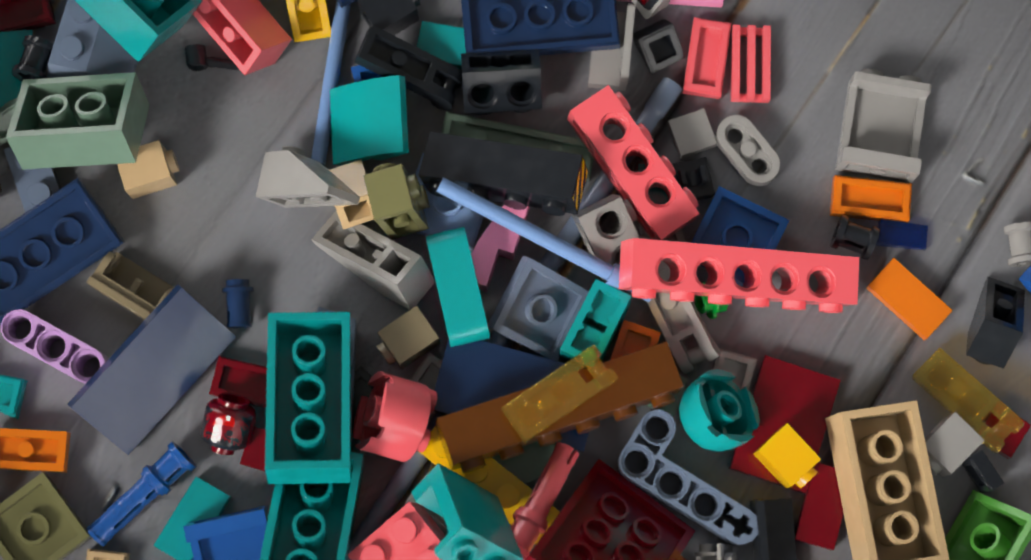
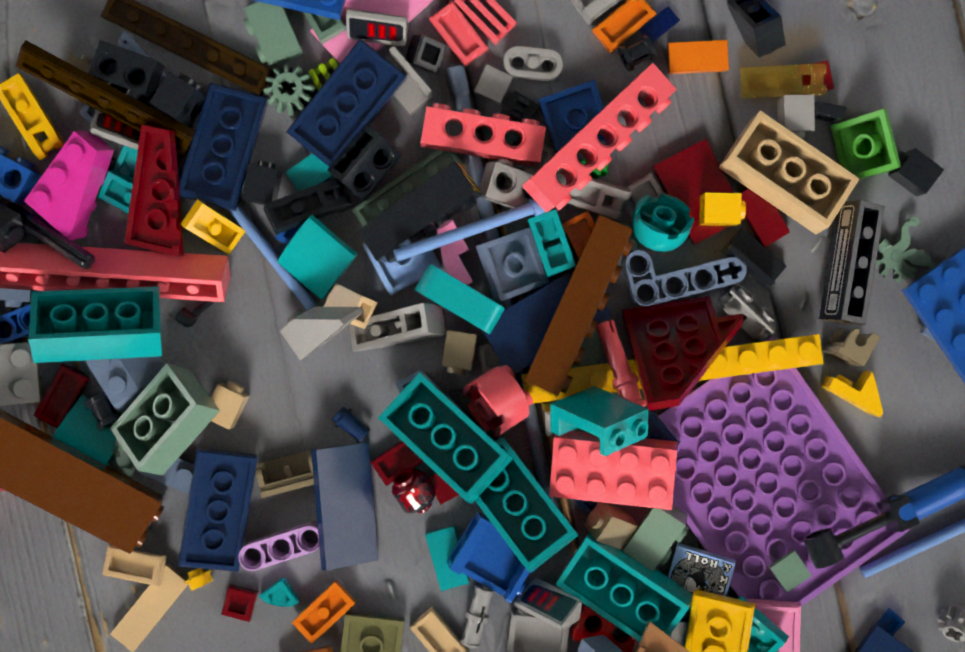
camera: 45 degrees left, 10 degrees up
blue pin [86,441,197,547] -> none
olive brick [363,163,430,240] -> none
clear yellow plate [501,345,618,443] -> none

